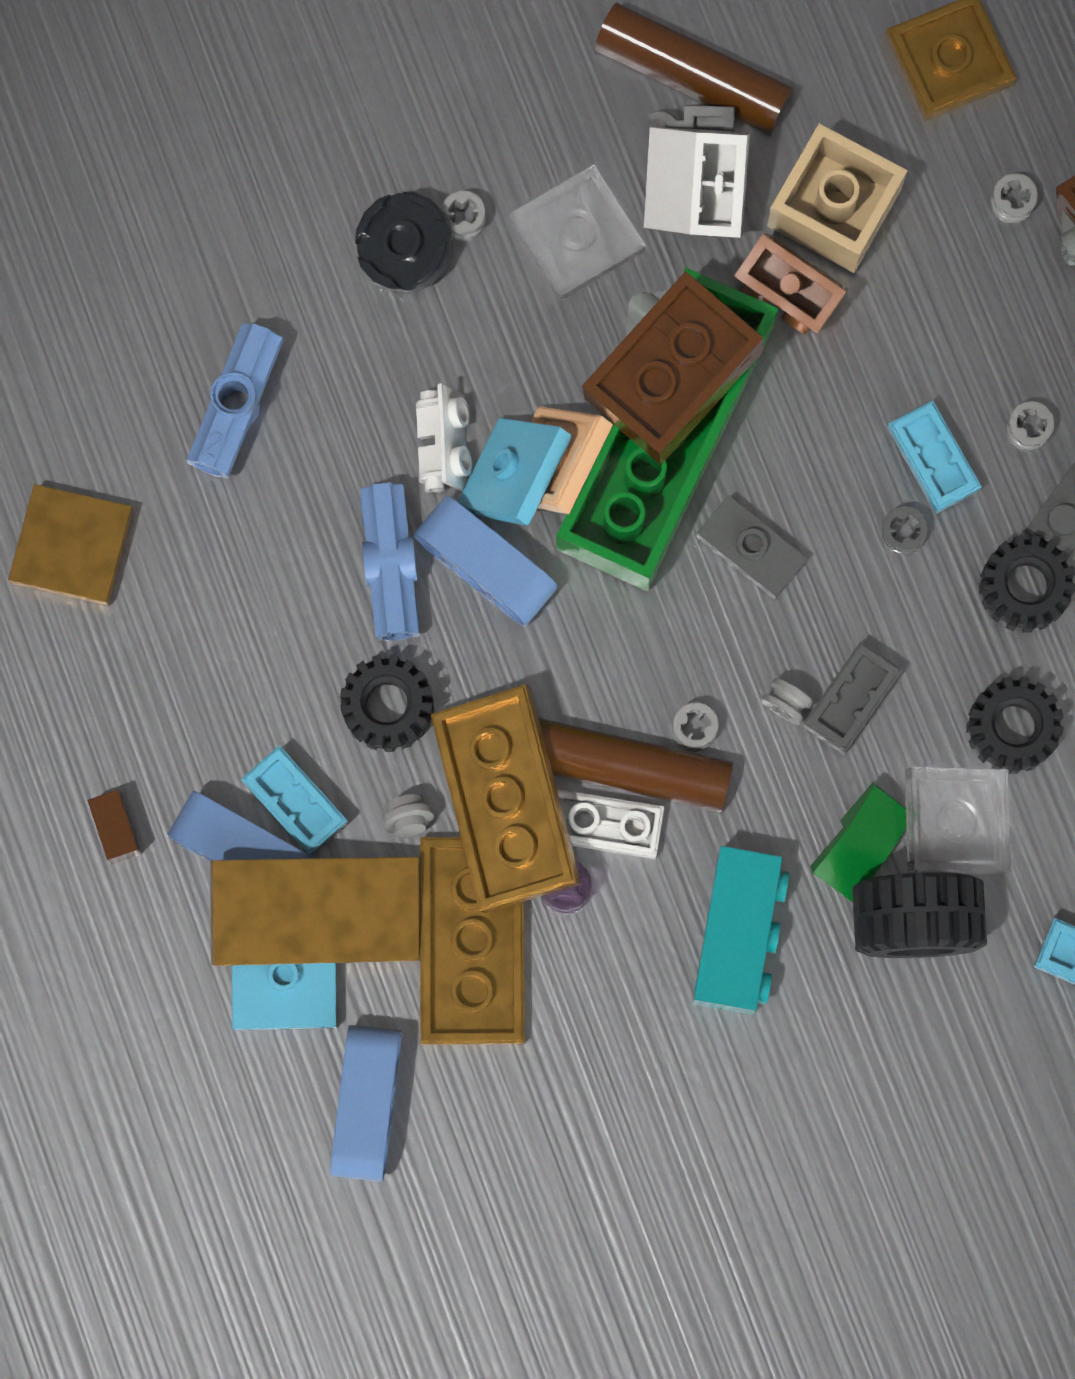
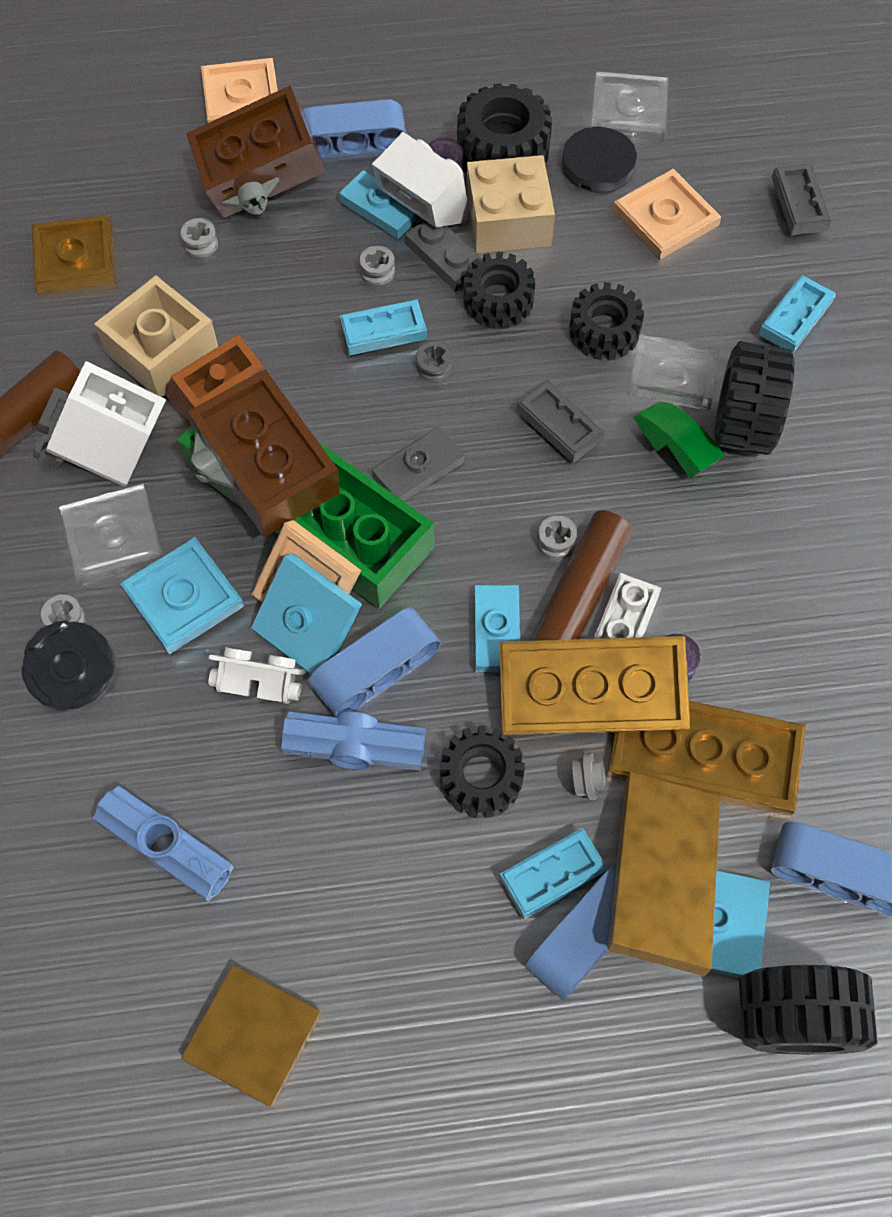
camera: 80 degrees left, 15 degrees down
reddish brown piece [87,790,142,864] -> none
teal brick [692,846,790,1015] -> none
light grey bush [761,678,813,725] -> none
none -> medium azure plate [120,537,244,654]
none -> medium azure plate [474,585,520,672]
none -> black tyre [739,965,878,1055]

